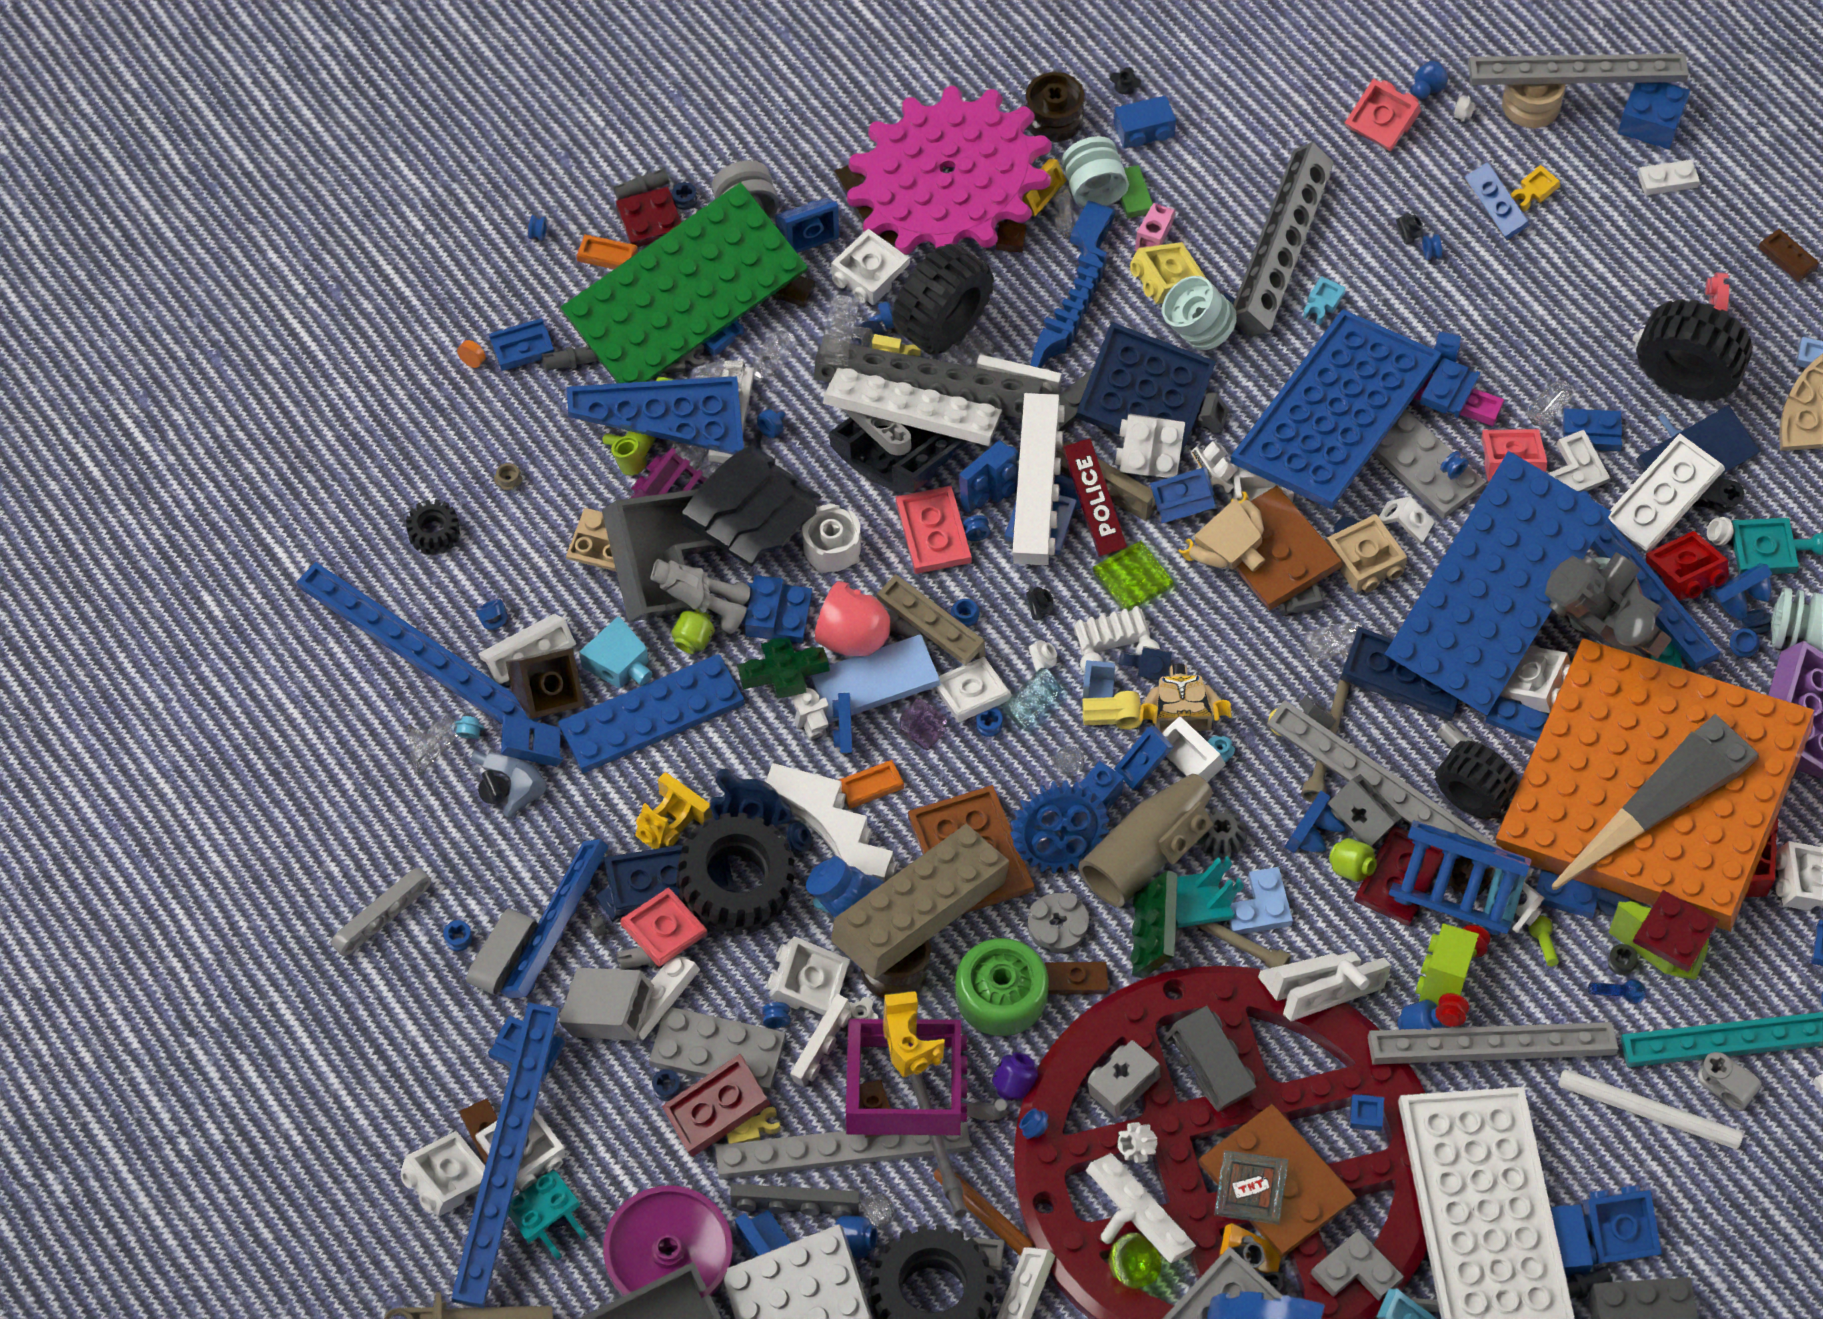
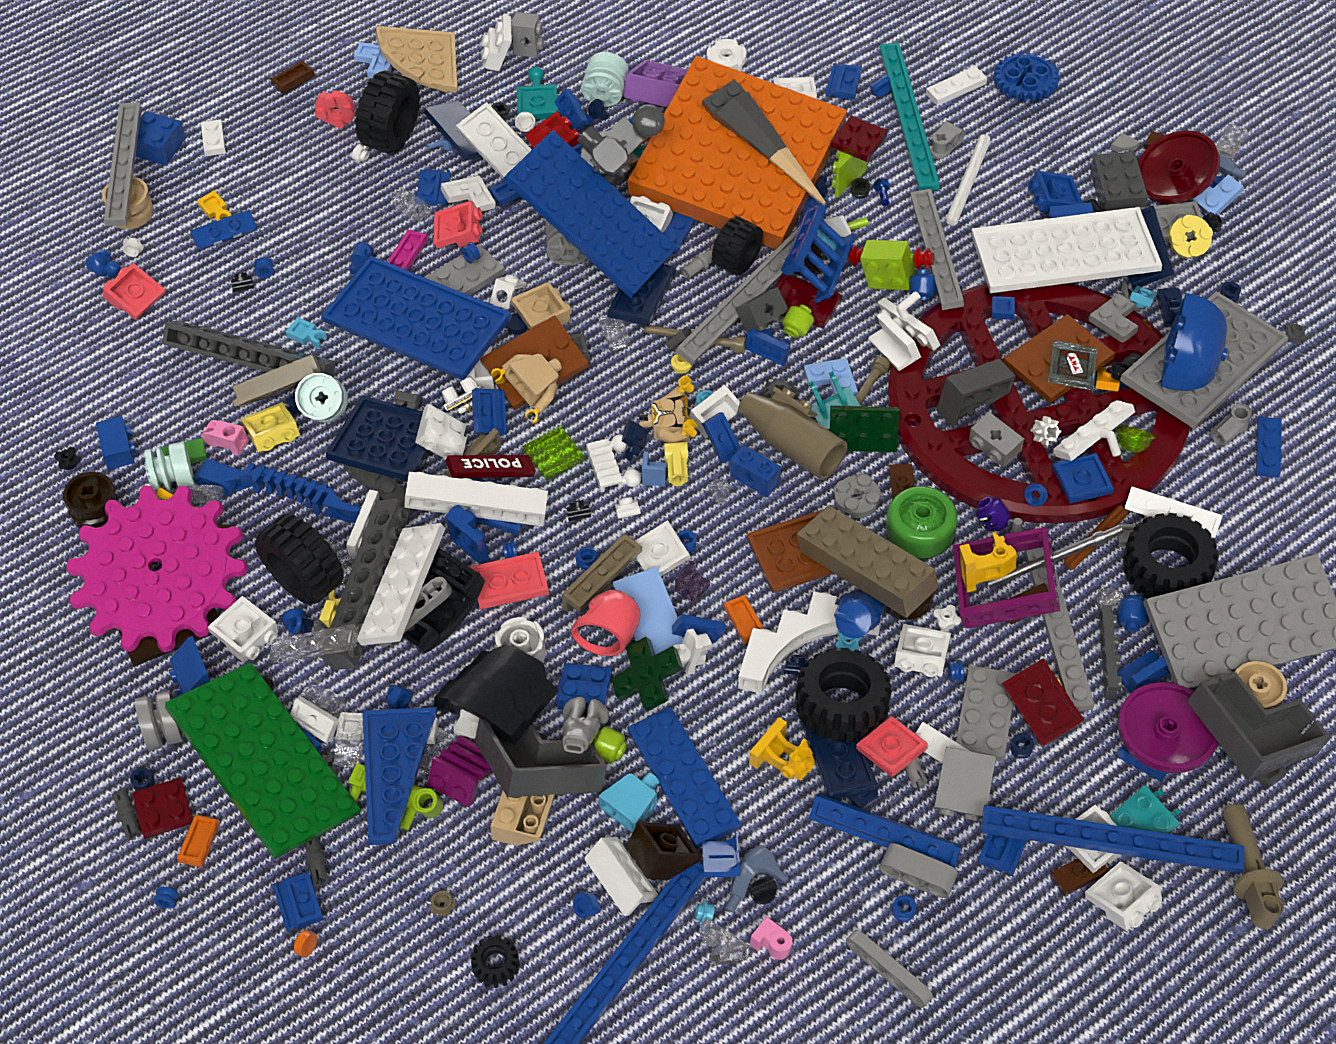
camera: 90 degrees left, 5 degrees down
dark grey piece [589,914,606,940] -> none
dark blue tile [709,768,792,827] -> none
white plate [790,994,852,1087] -> none
clear light blue plate [1002,668,1063,729] -> none
blue gear [1010,780,1109,874] -> none
blue plate [1420,358,1481,419] -> none
blue plate [1729,628,1760,658] -> none
none -> dark tan fence [232,354,322,407]
none -> white plate [290,697,340,743]
none -> bright pink leg [750,917,792,960]
none -> blue tile [1052,453,1114,504]

